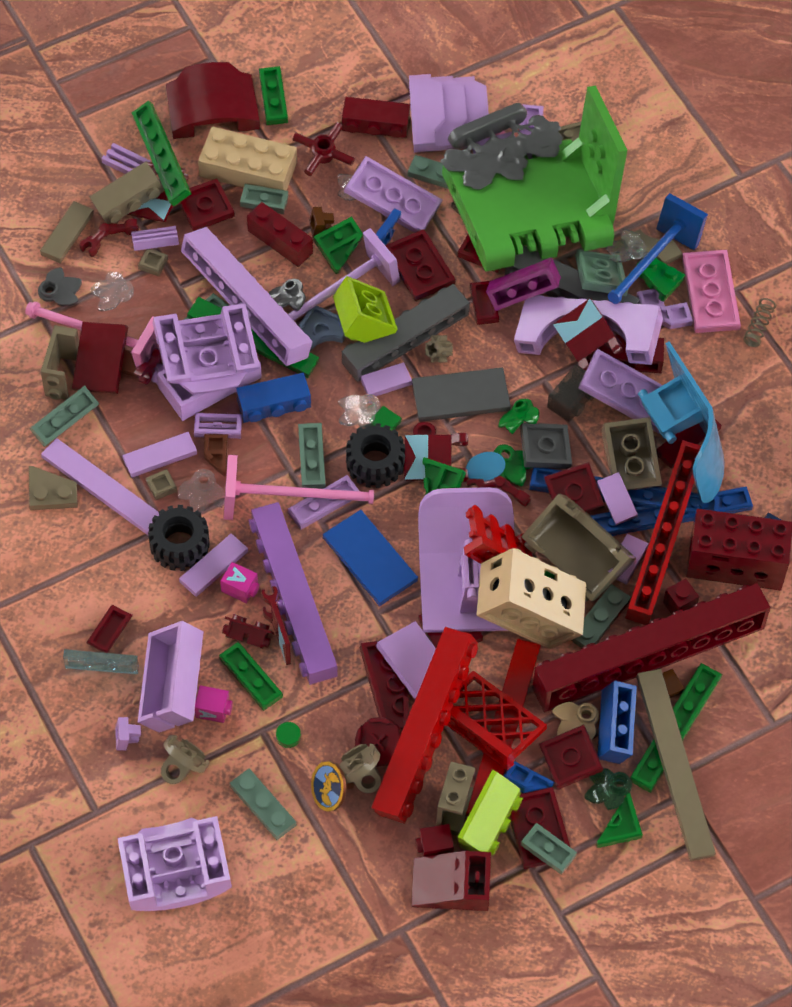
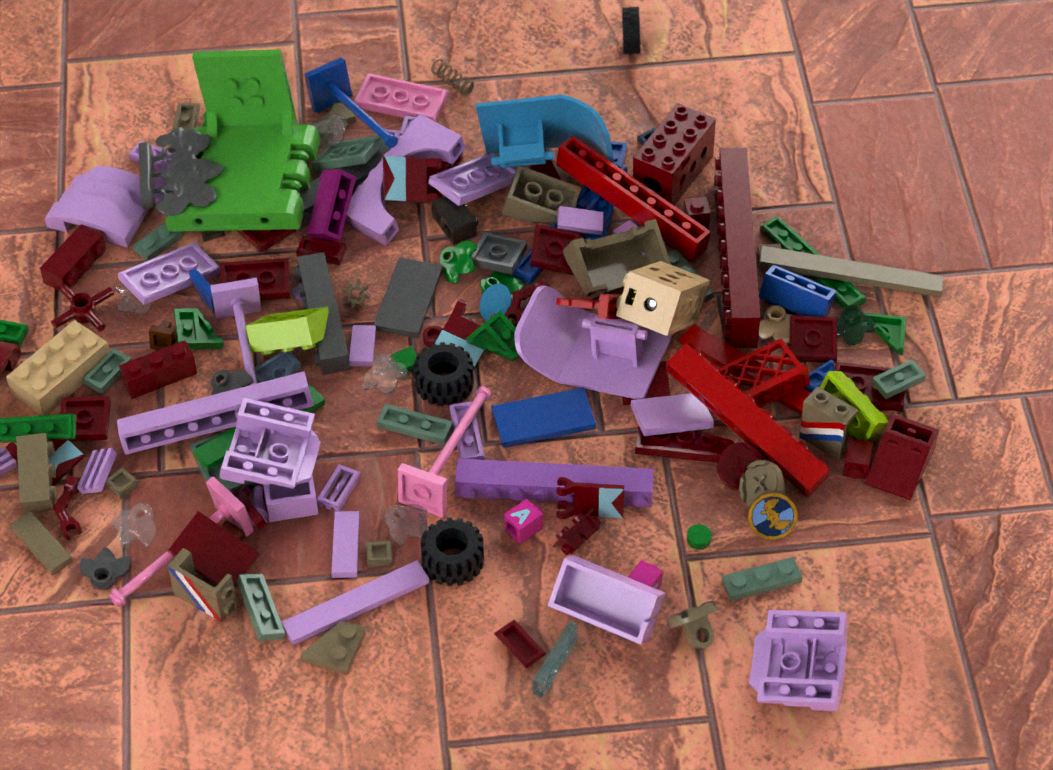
camera: 65 degrees left, 10 degrees down
lavender tile [115,717,141,750] -> none
lavender tile [179,533,248,597] -> none
copper tile [204,434,228,476] -> none
green tile [219,642,283,711] -> none
blue brick [236,373,311,423] -> none
green wing [636,254,685,302] -> none

